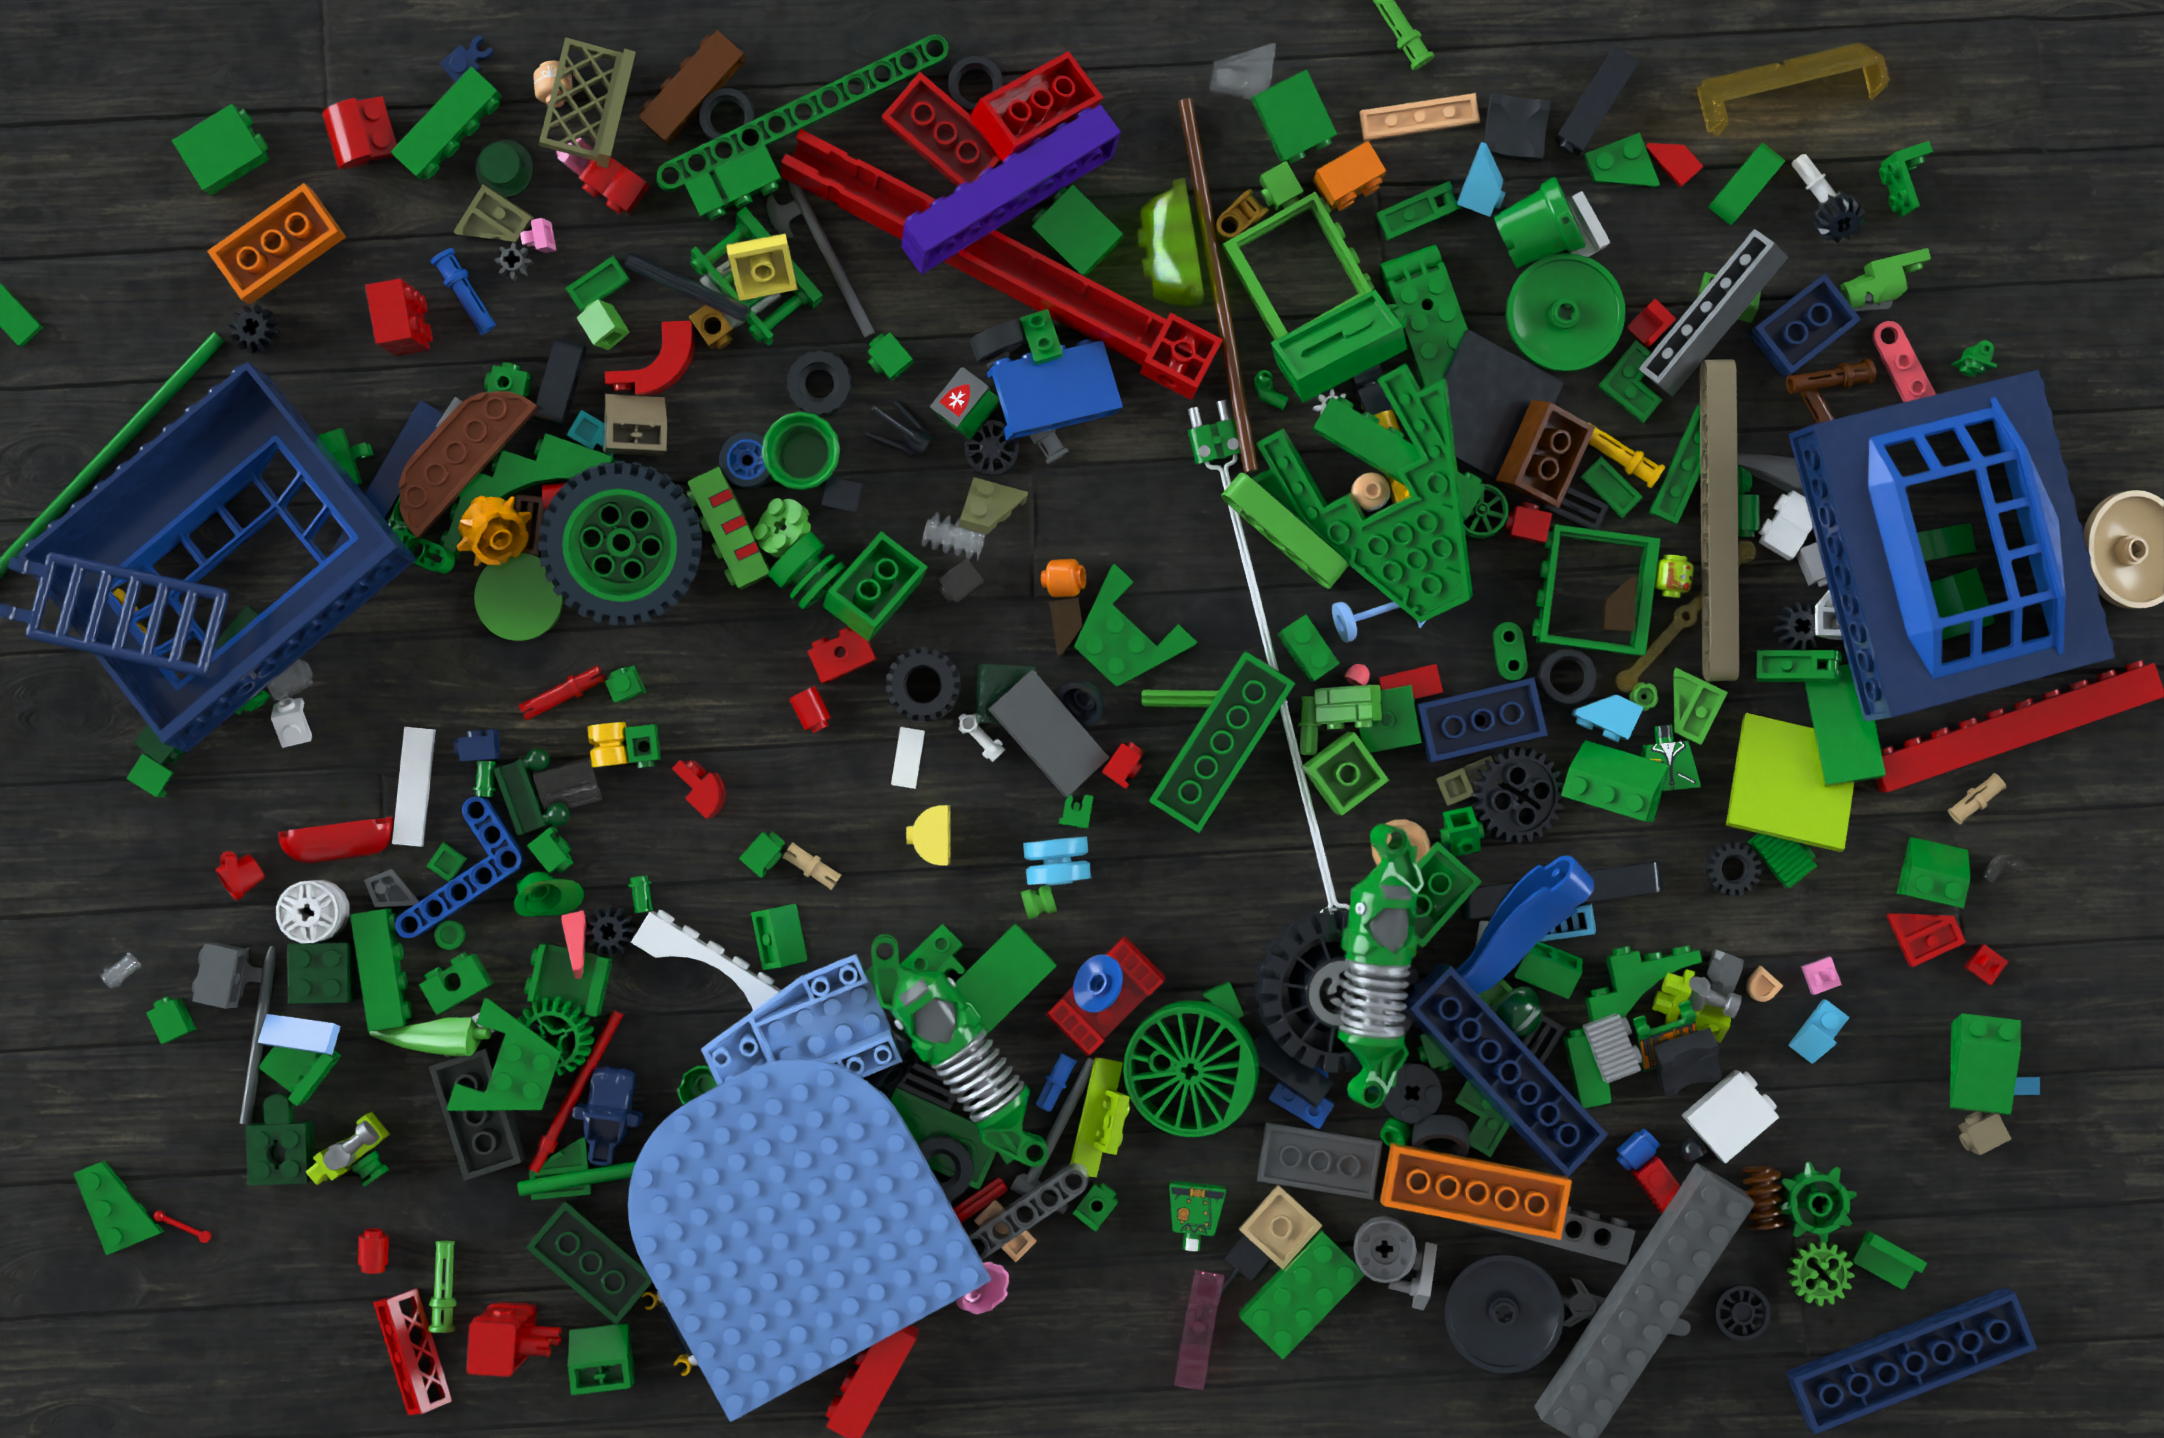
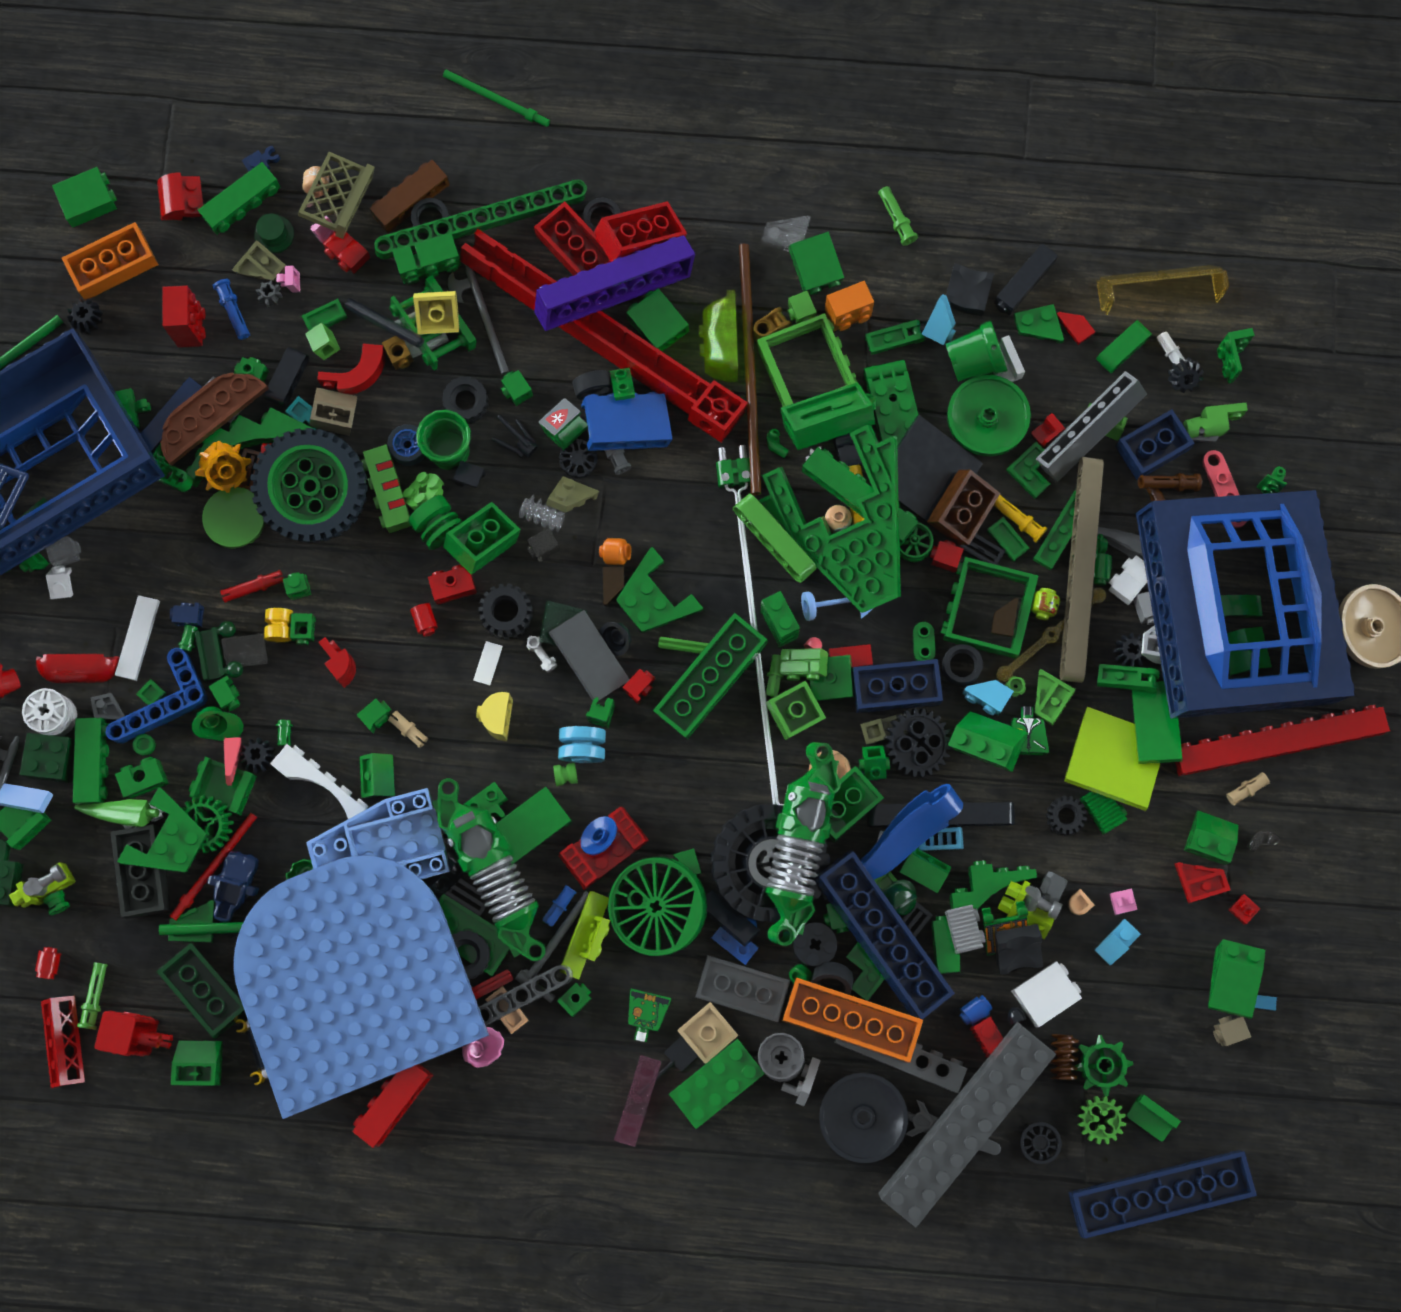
camera: 10 degrees right, 10 degrees down
light nougat tile [1359,93,1480,141] -> none

